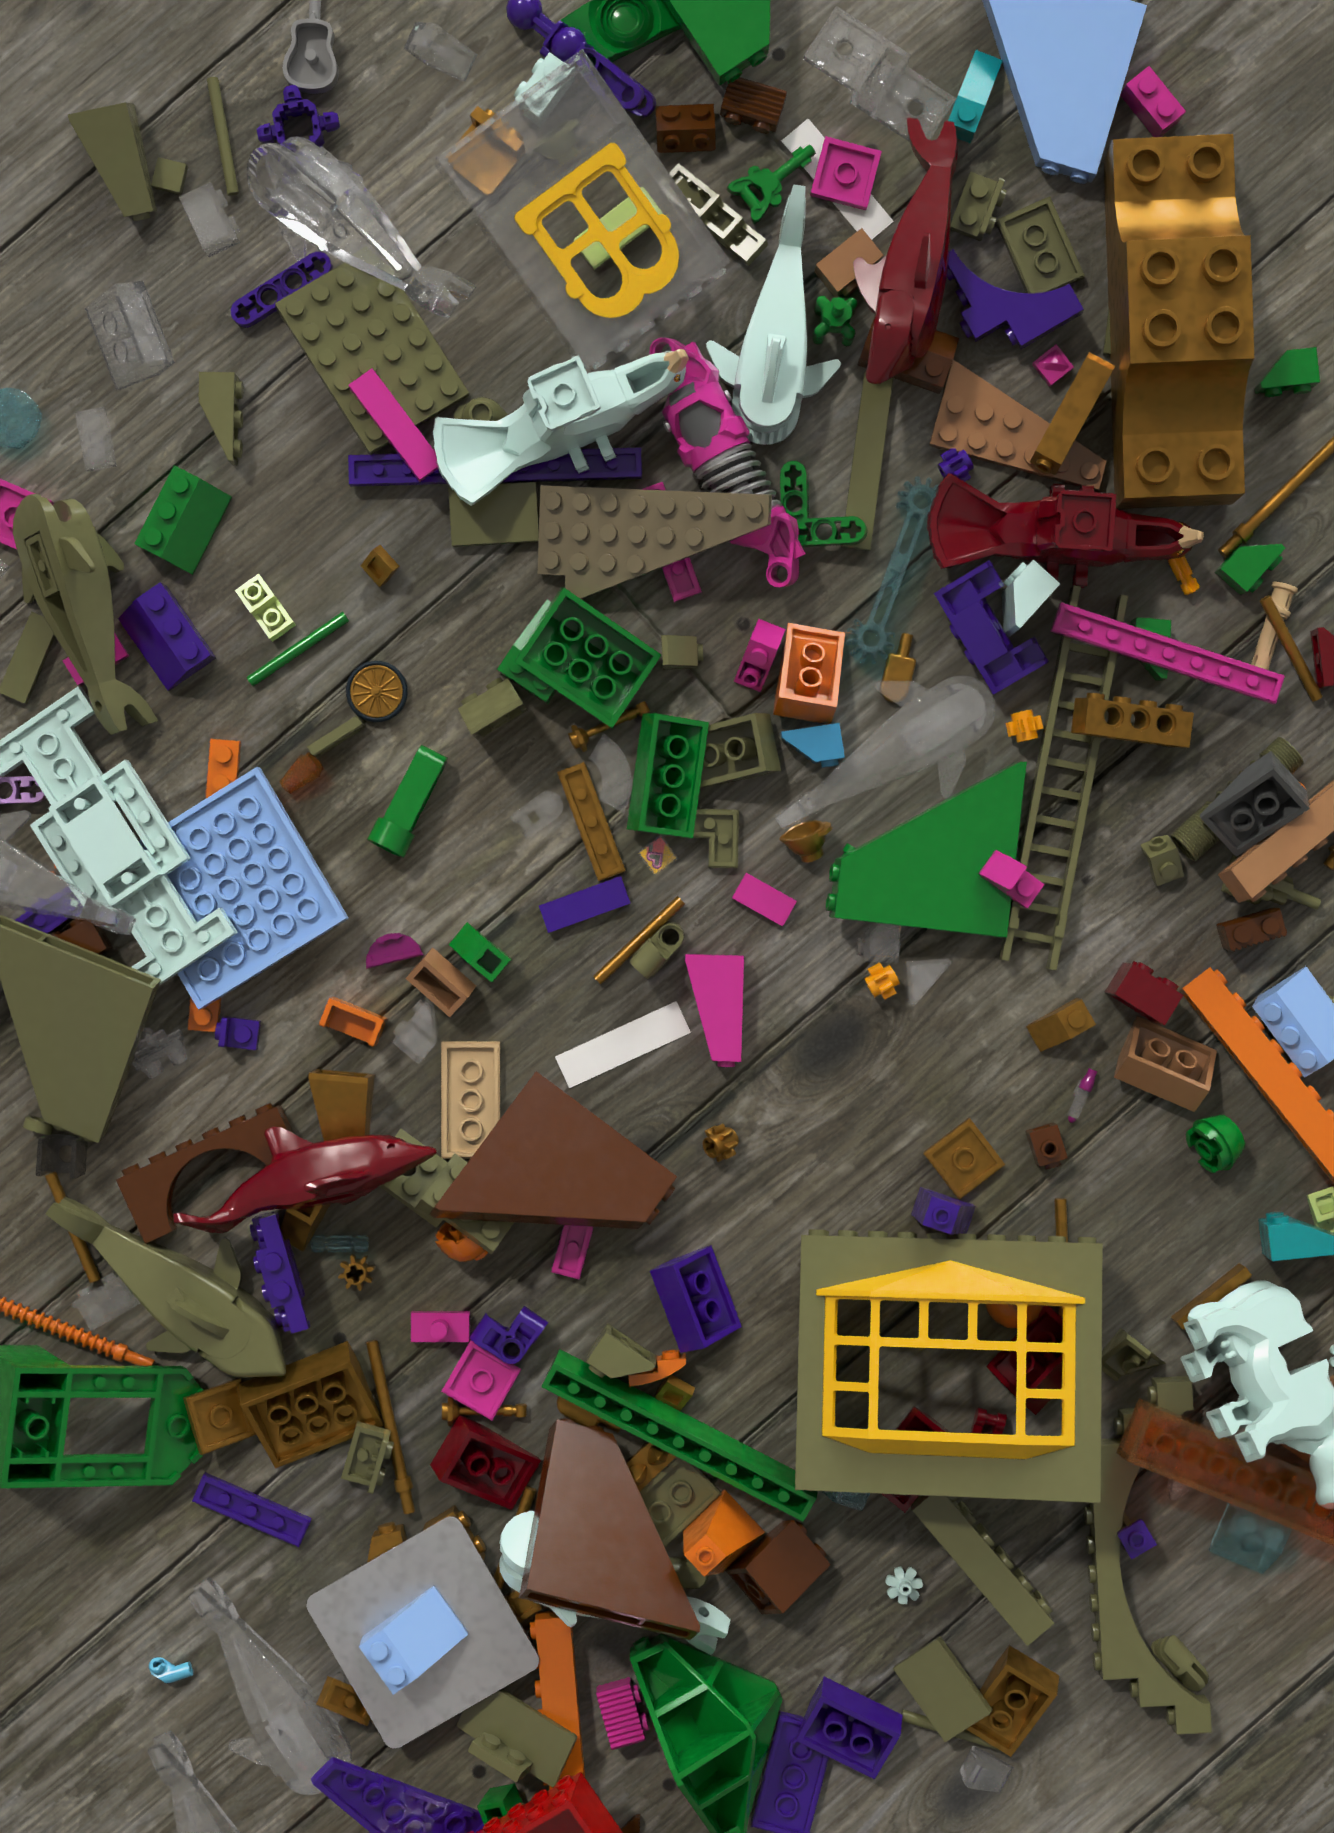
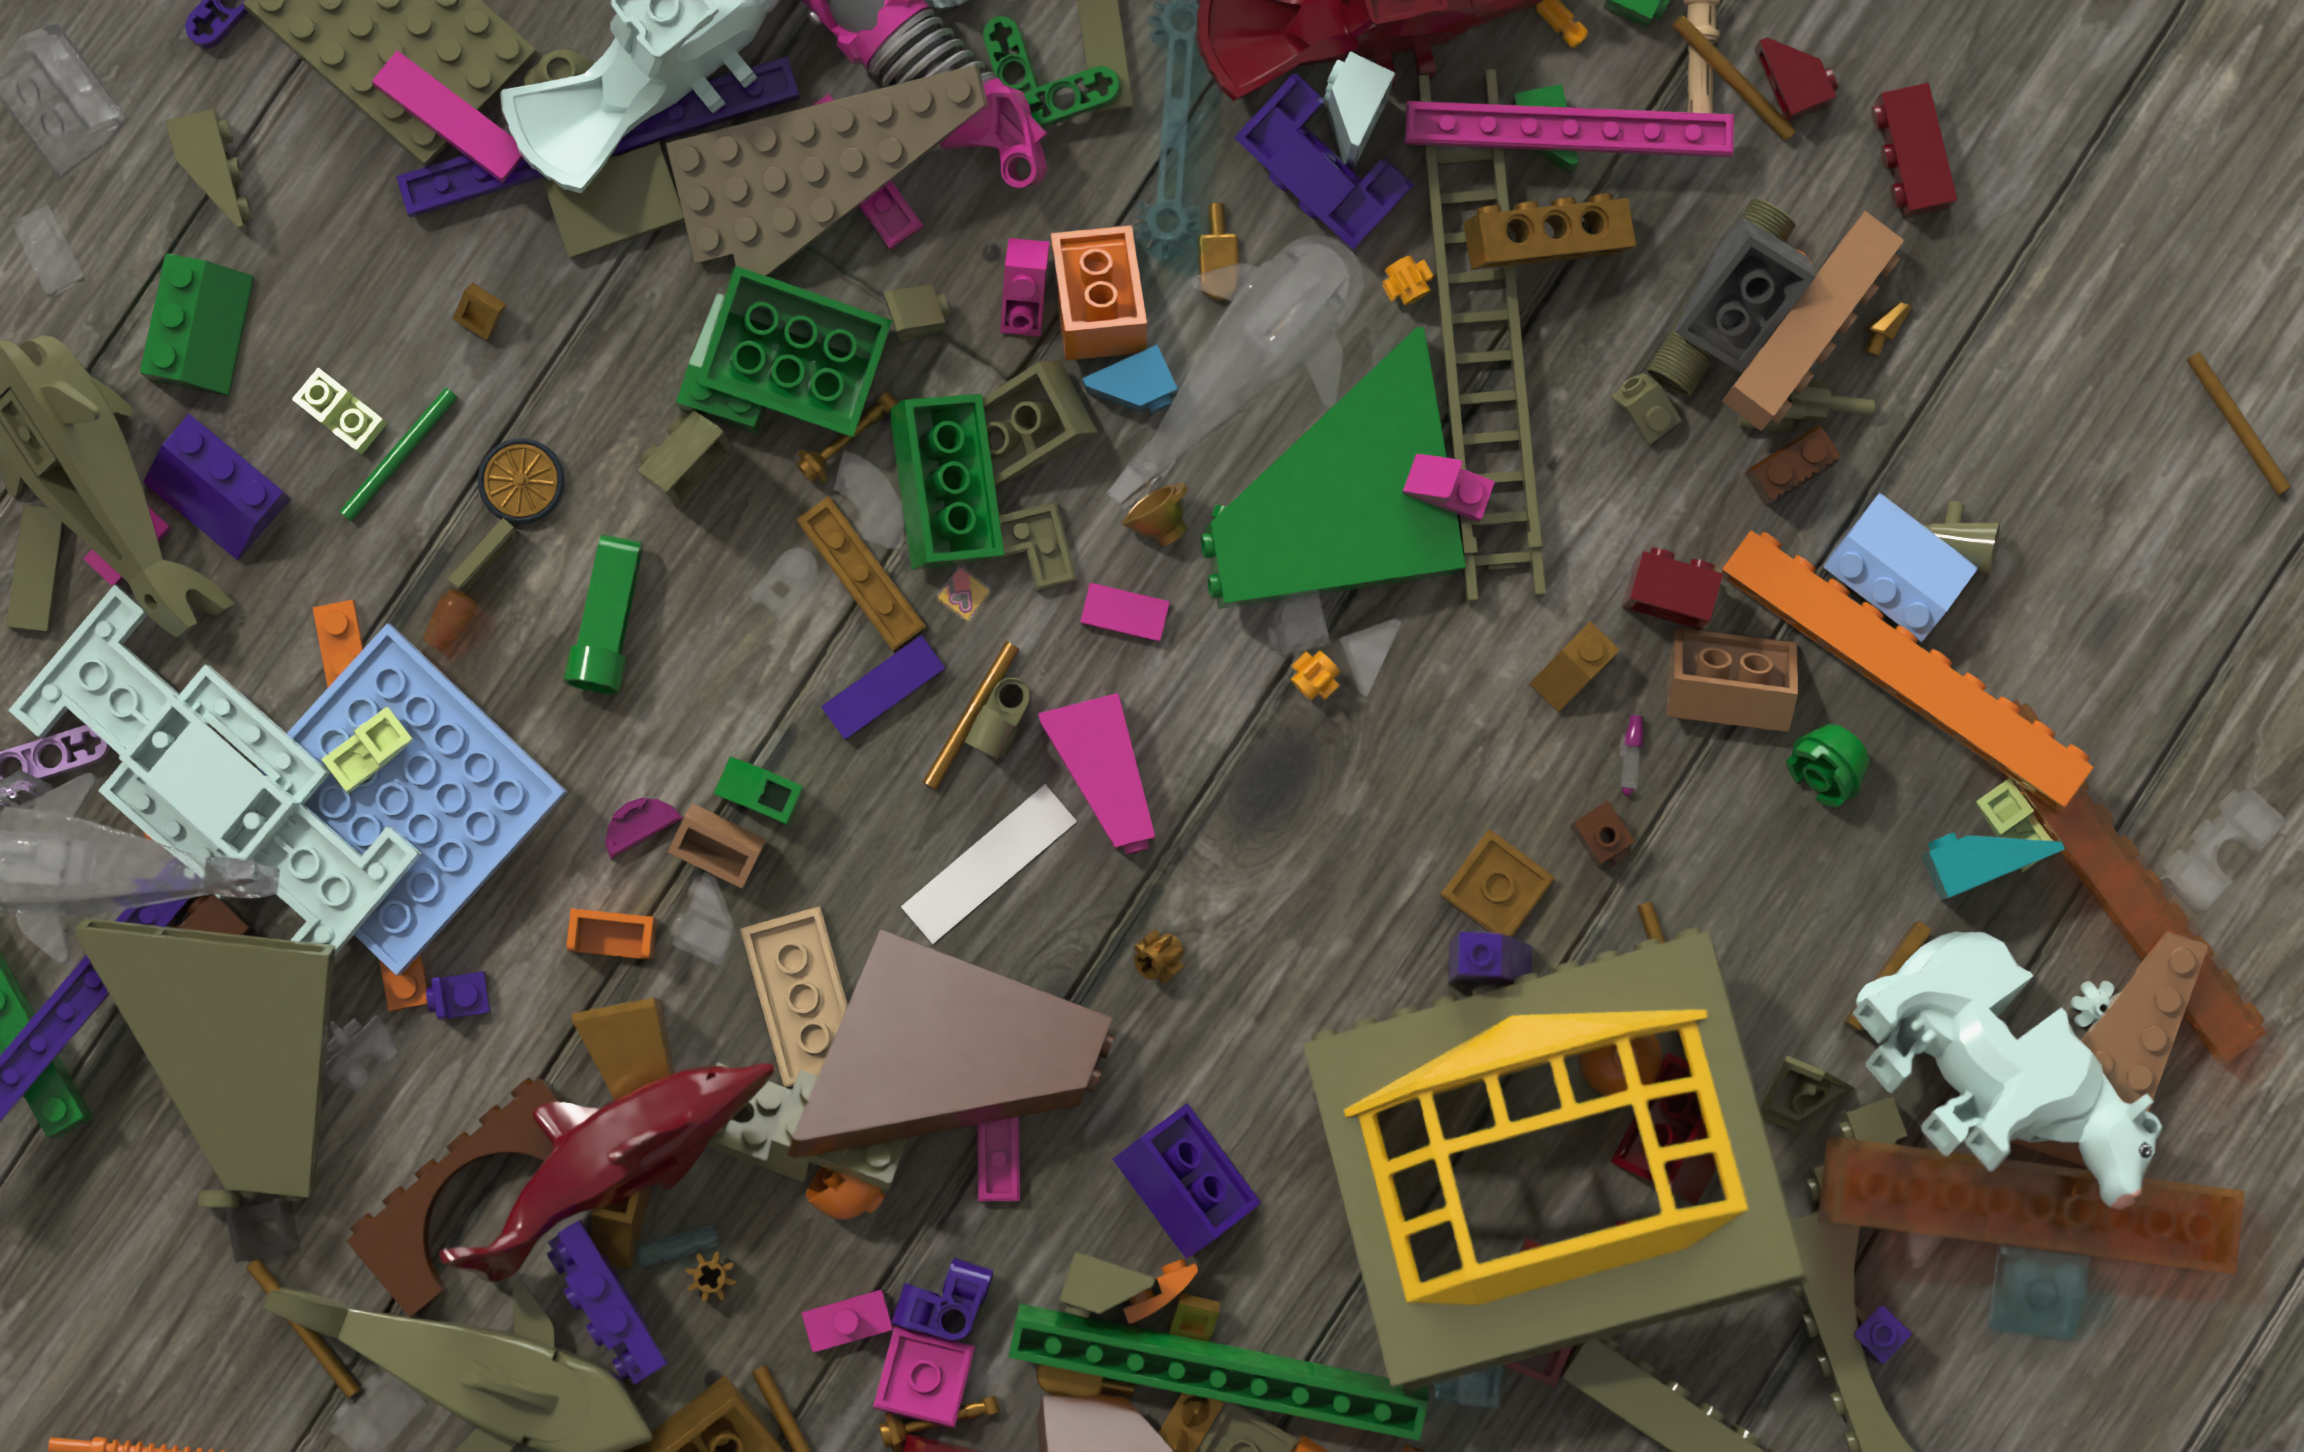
camera: 20 degrees left, 5 degrees down
none -> yellowish green slope [321,706,413,795]

